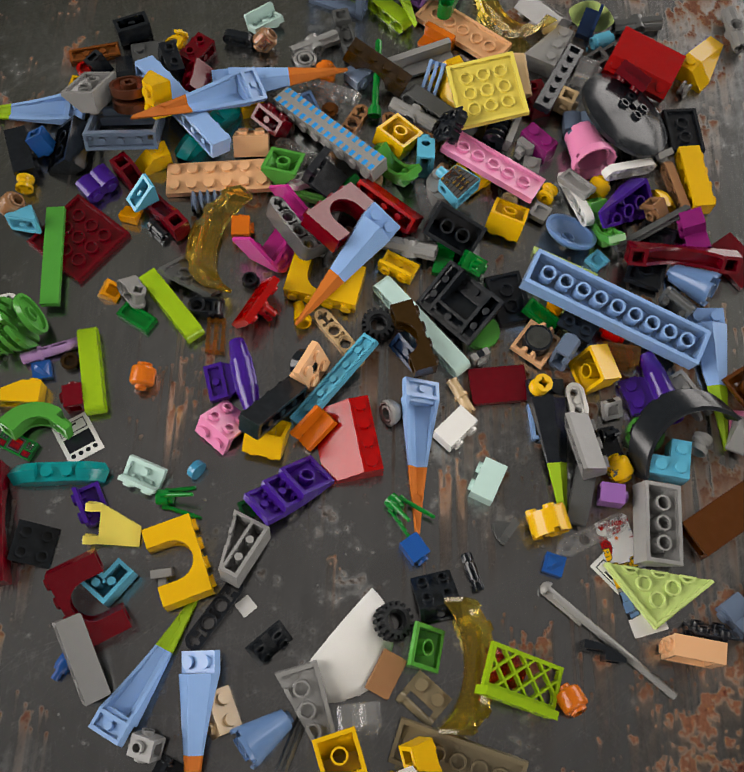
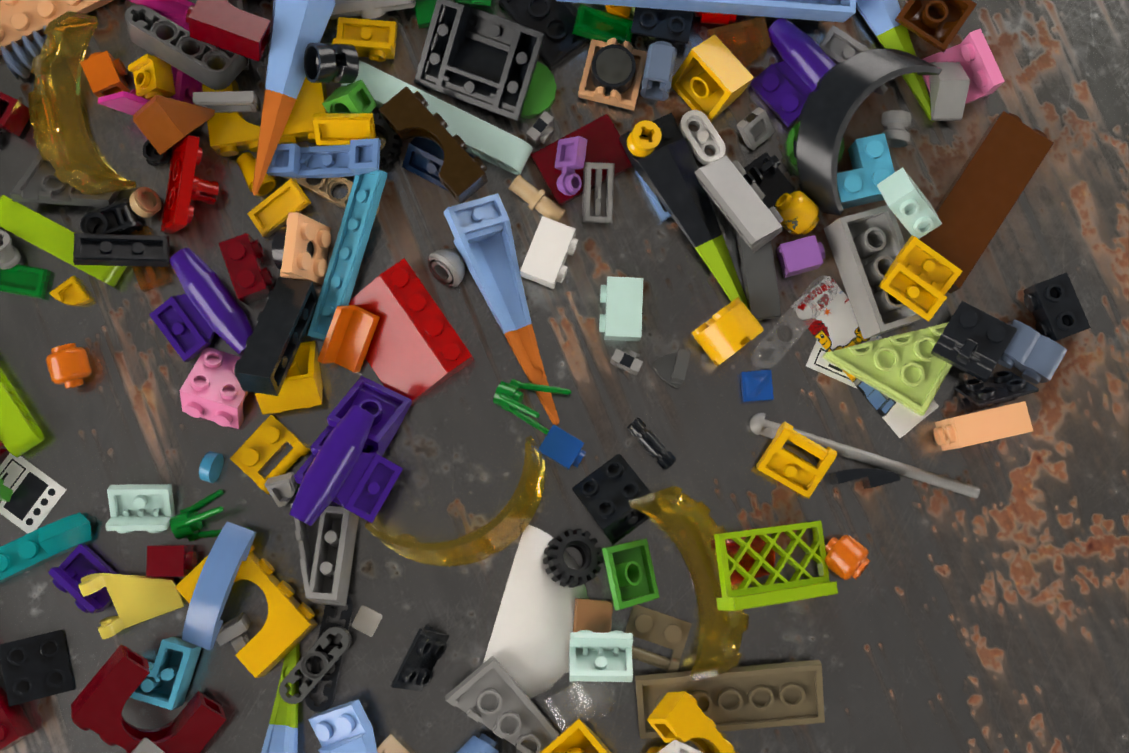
camera: 20 degrees left, 15 degrees up
none -> yellow tile [49,275,94,306]
none -> black tile [73,233,170,267]
none -> yellow brick [128,53,176,100]
none -> tan tile [129,187,161,218]
none -> dark orange slope [133,95,215,155]
none -> dark red brick [146,545,197,577]
none -> medium blue slope [182,521,257,651]
none -> light grey tile [193,91,261,113]
none -> dark red brick [218,233,274,305]
none -> yellow plate [230,414,311,495]
none -> yellow tile [247,178,311,238]
none -> light grey tile [264,472,297,507]
none -> medium blue slope [266,138,381,178]
none -> dark grey beam [279,626,351,704]
none -> dark purple plate [289,405,403,526]
none -> black wheel [304,43,359,84]
none -> yellow tile [312,113,376,145]
none -> bright green brick [322,80,377,113]
none -> clear yellow windscreen [365,435,546,566]
none -> medium lavender plate [555,136,587,195]
none -> light aqua bracket [569,630,633,682]
none -> light grey tile [582,162,615,223]
none -> light grey plate [610,348,643,376]
none -> yellow plate [756,421,837,499]
none -> light aqua brick [877,167,942,239]
none -> yellow slope [879,235,963,322]
none -> black hinge [931,301,1017,383]

